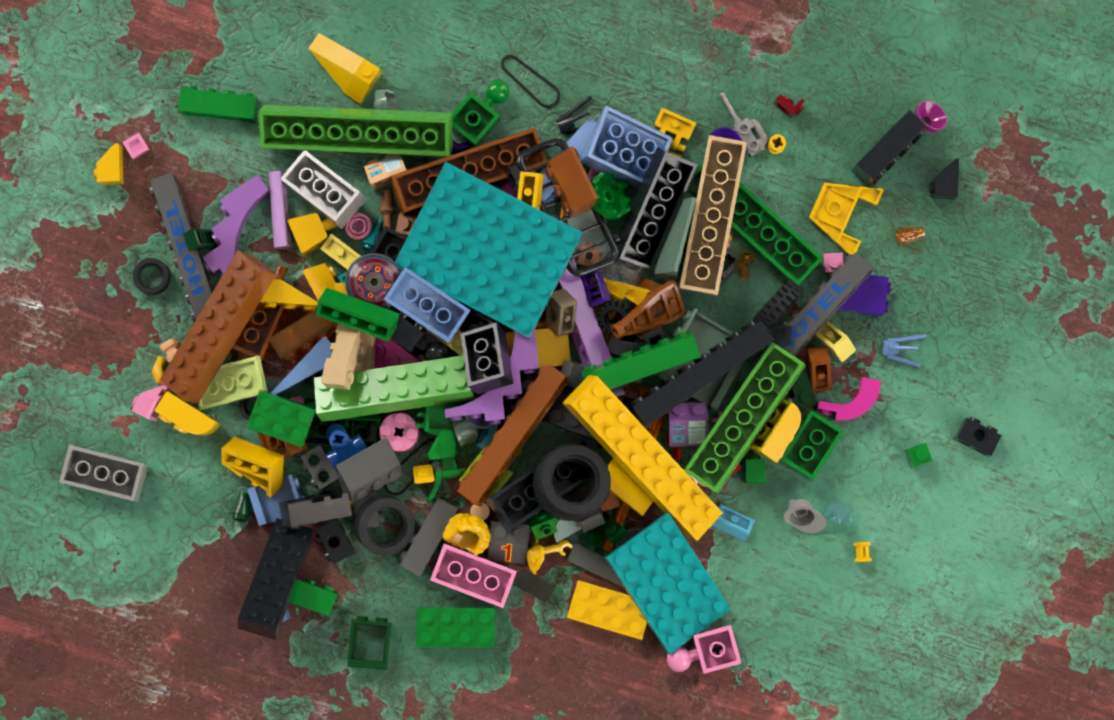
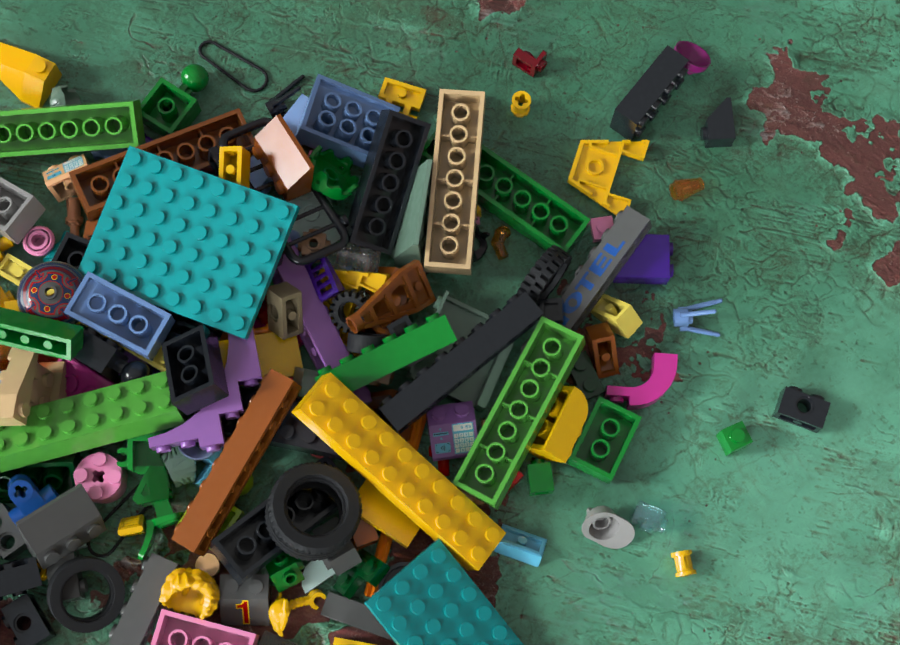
camera: 10 degrees left, 10 degrees down
light grey piece [719,92,768,157] -> none

